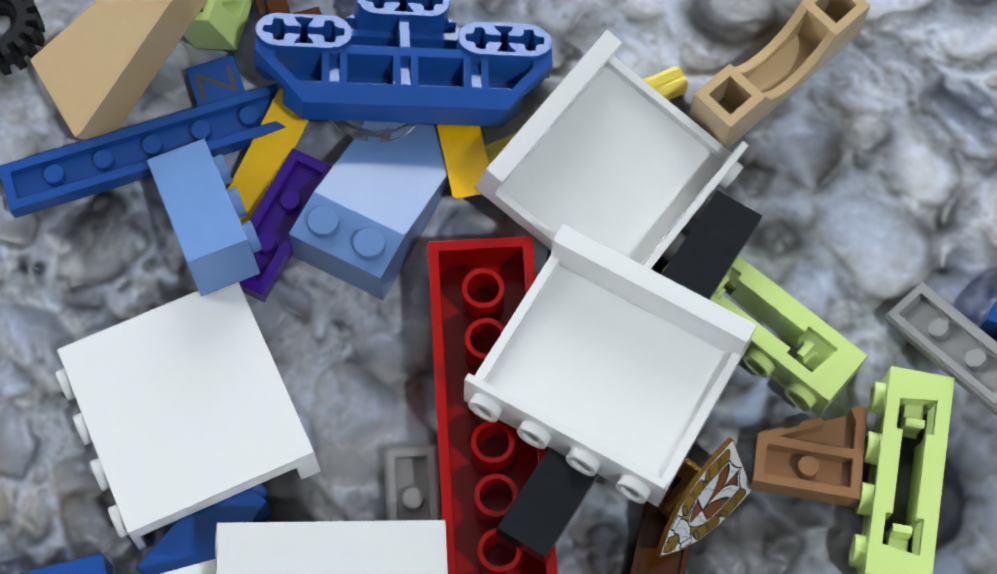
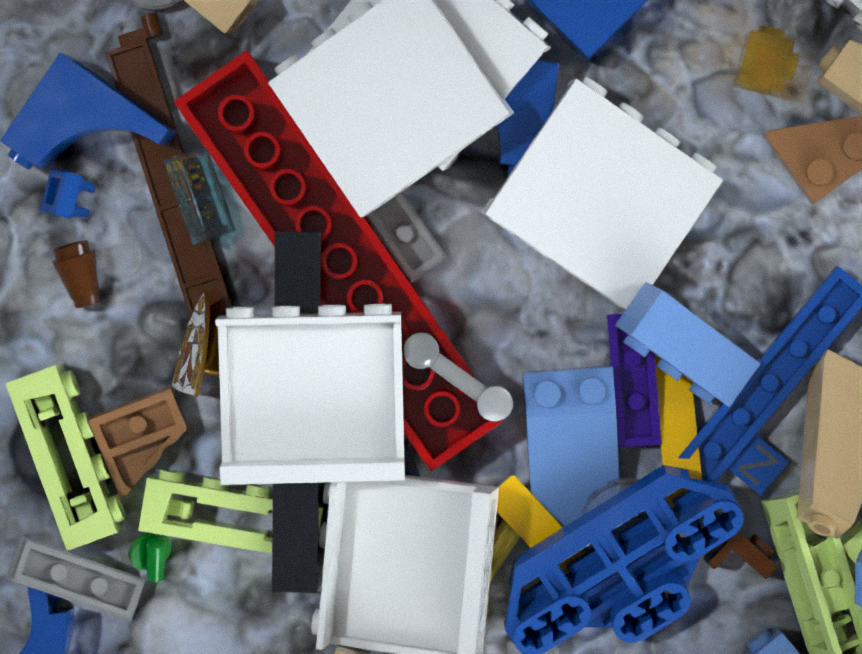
camera: 150 degrees right, 20 degrees up
none -> green plate [128,532,172,582]
none -> light grey bar [403,332,513,422]

